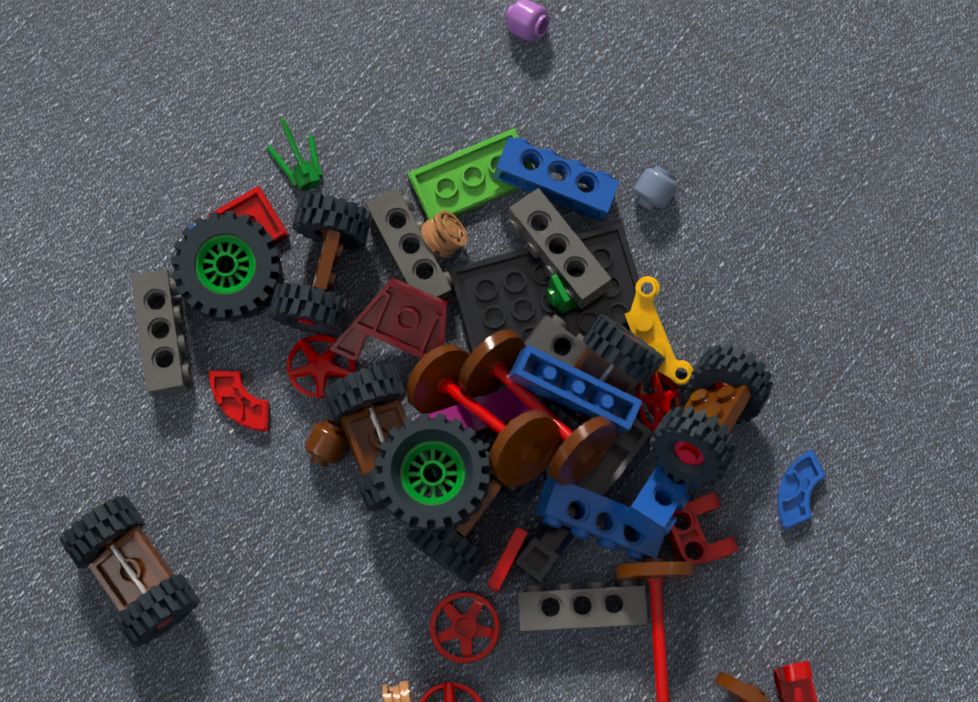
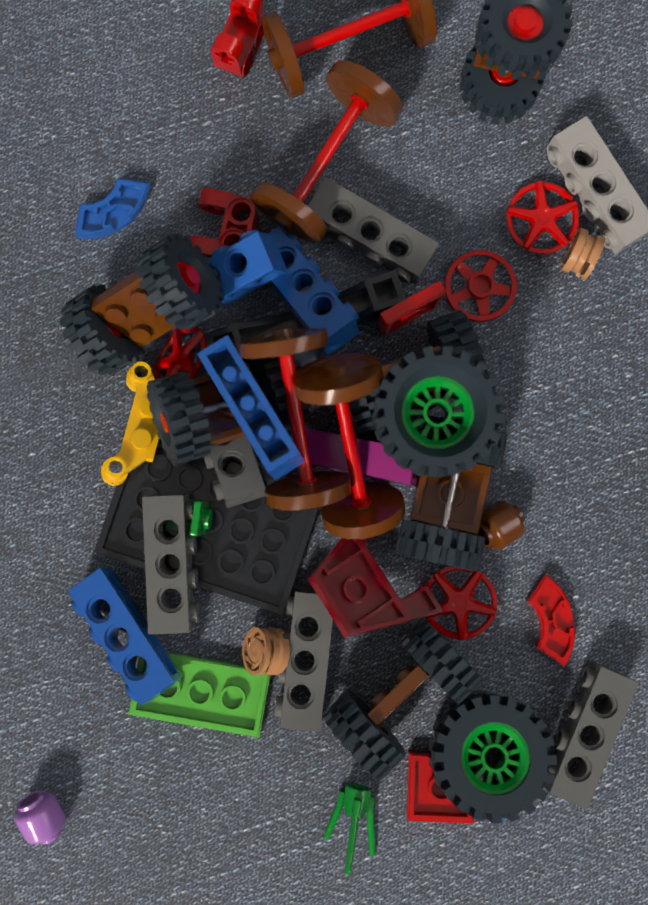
camera: 150 degrees left, 10 degrees up
sand blue head [633,165,678,212] -> none

